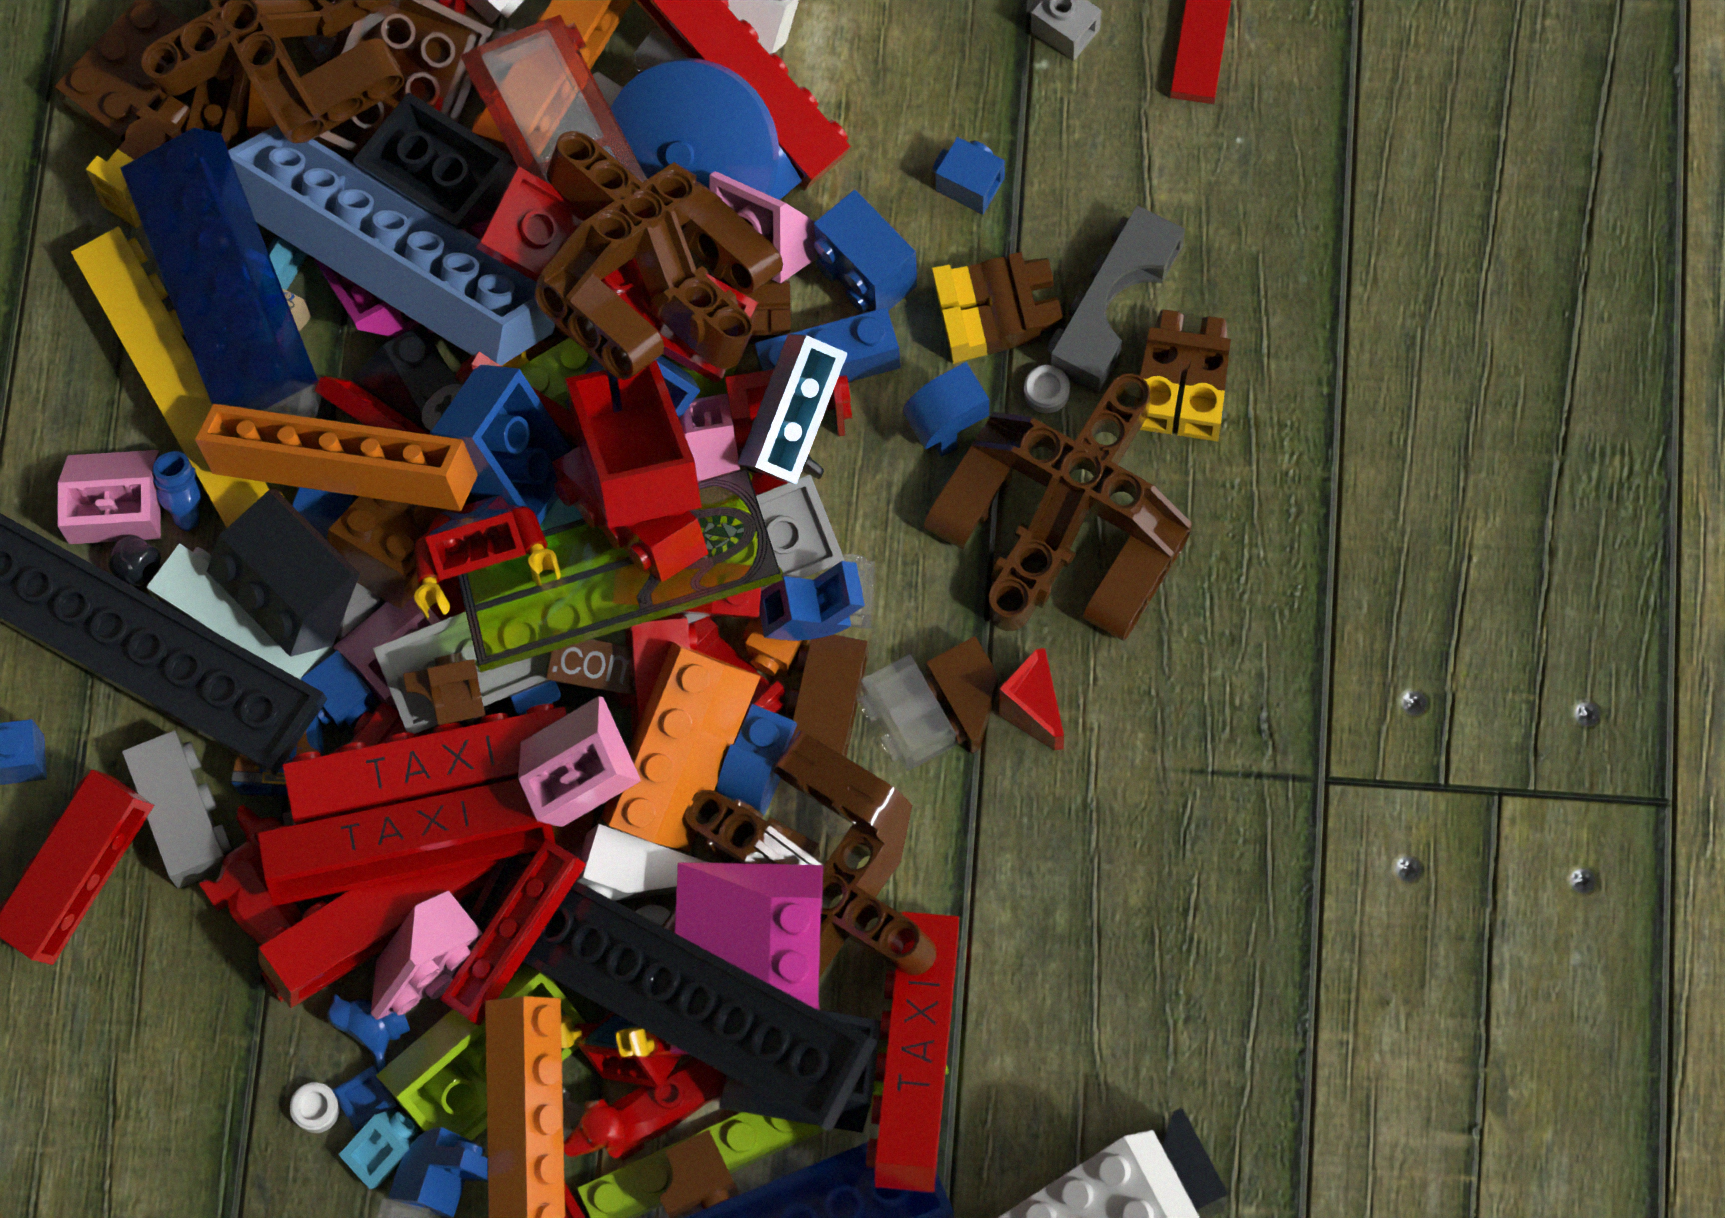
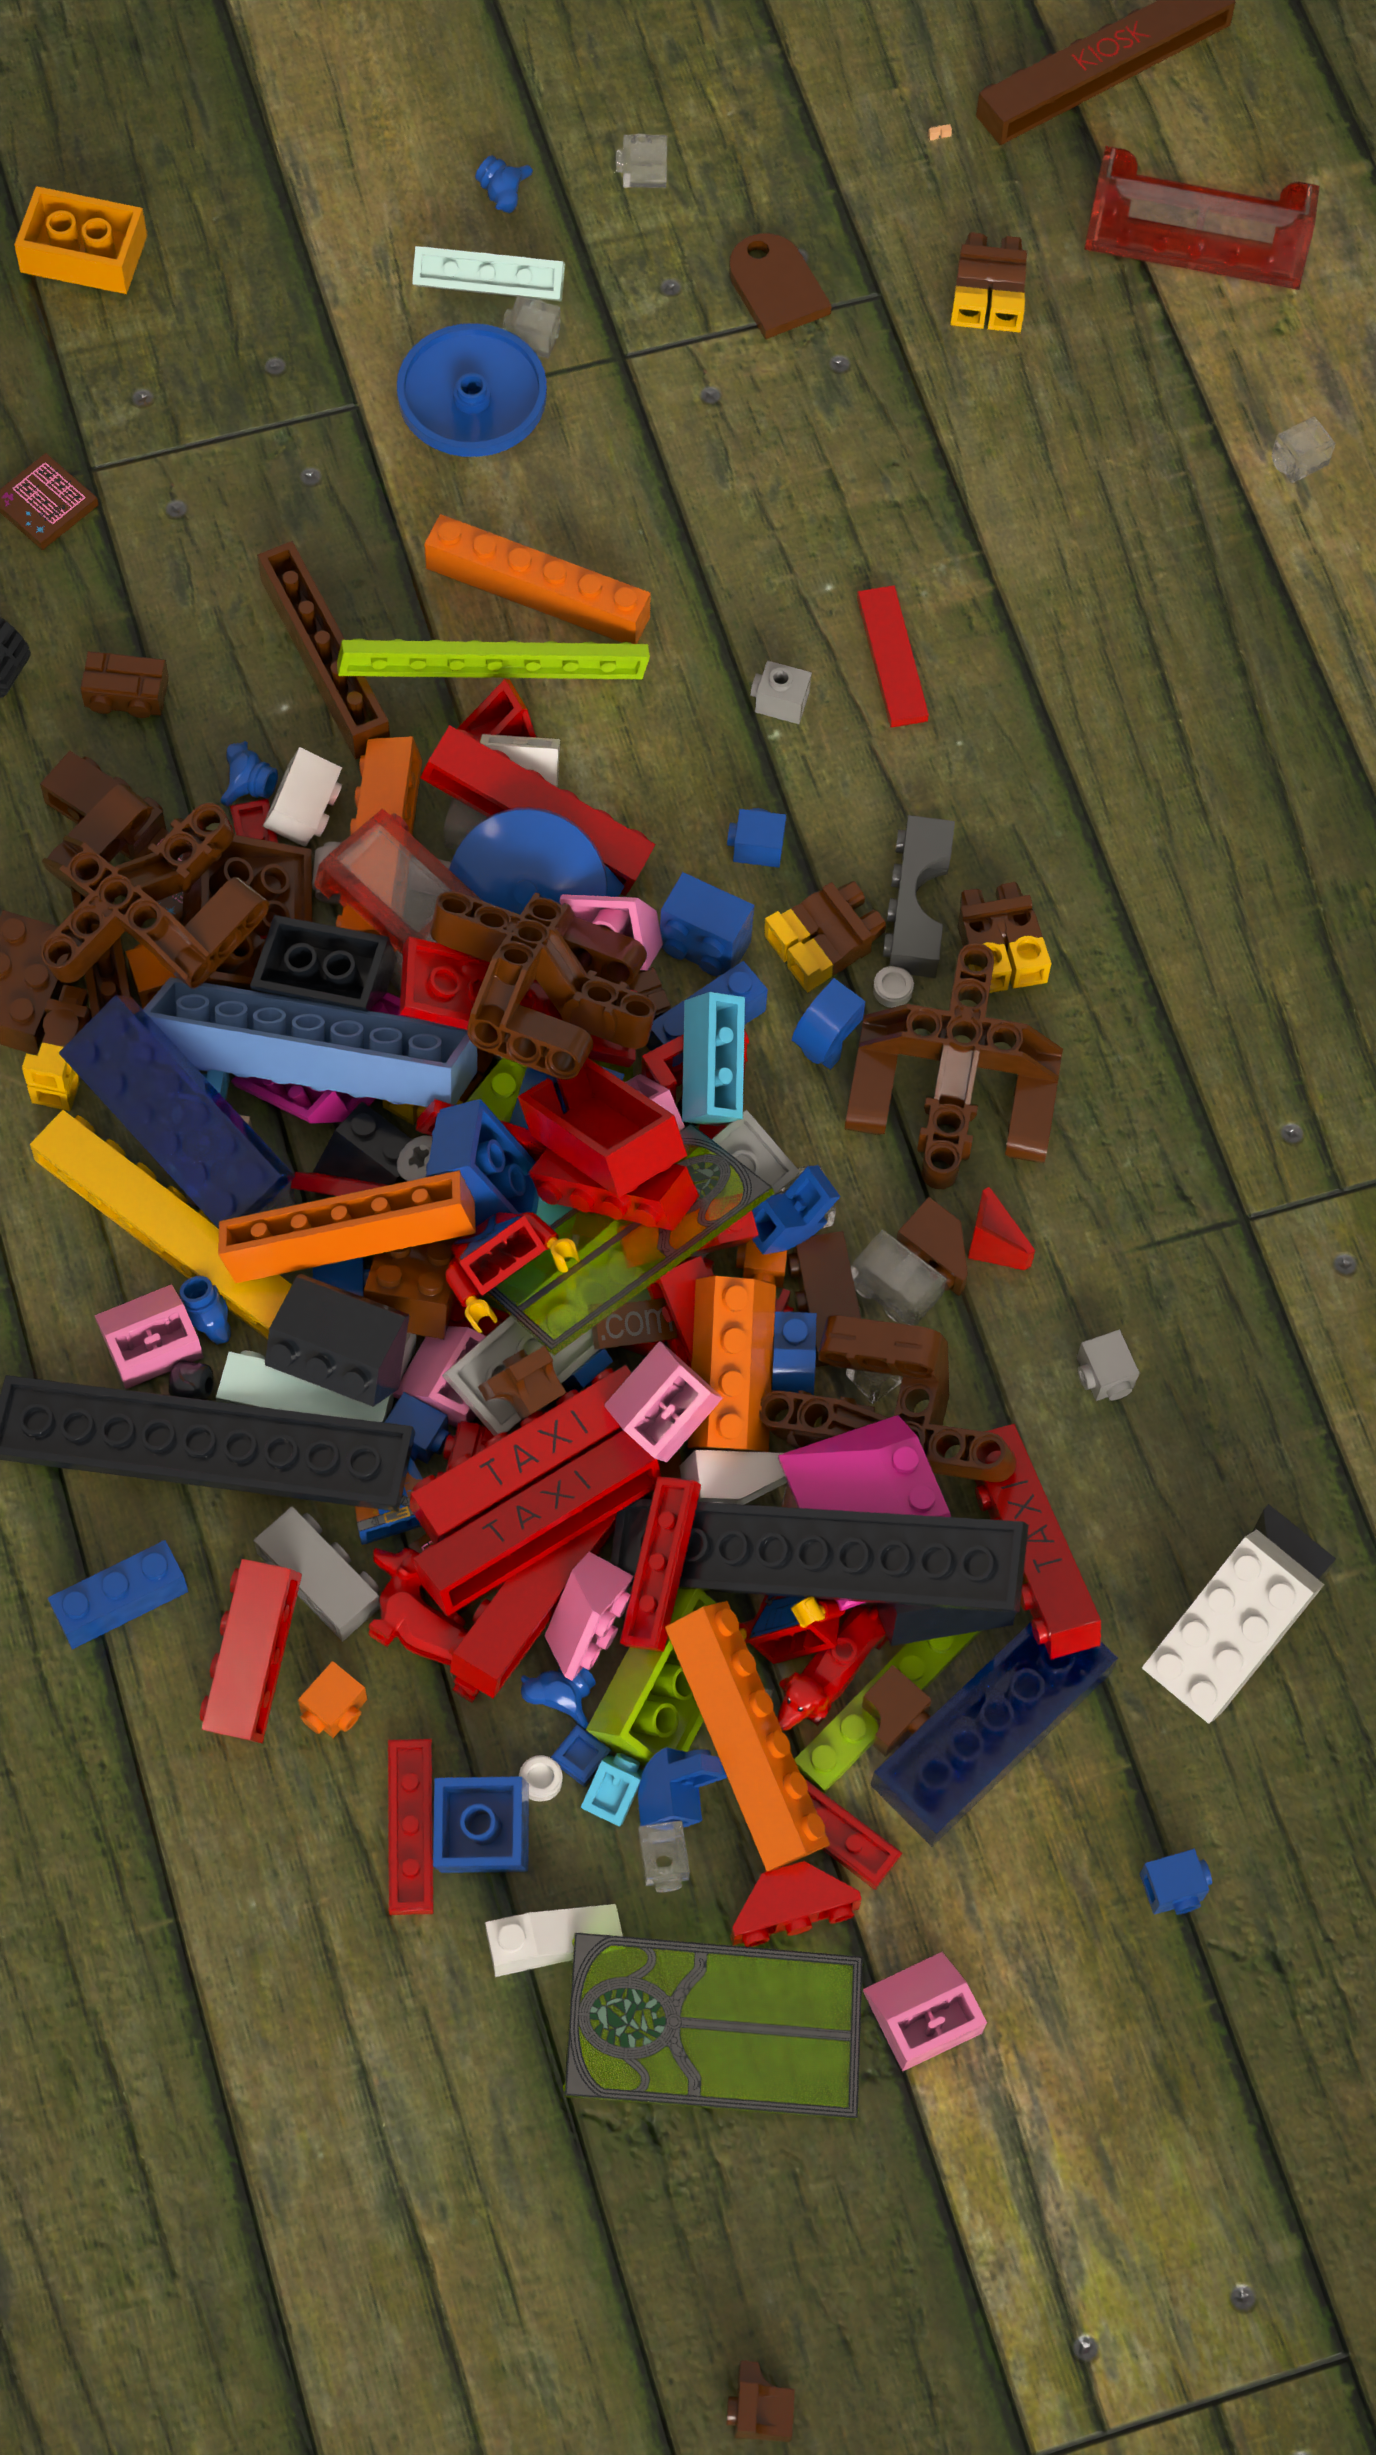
camera: 30 degrees left, 5 degrees down
none -> orange brick [298,1661,367,1738]
none -> red tile [388,1739,434,1915]
none -> blue brick [433,1777,529,1873]
none -> light grey brick [1077,1329,1139,1401]

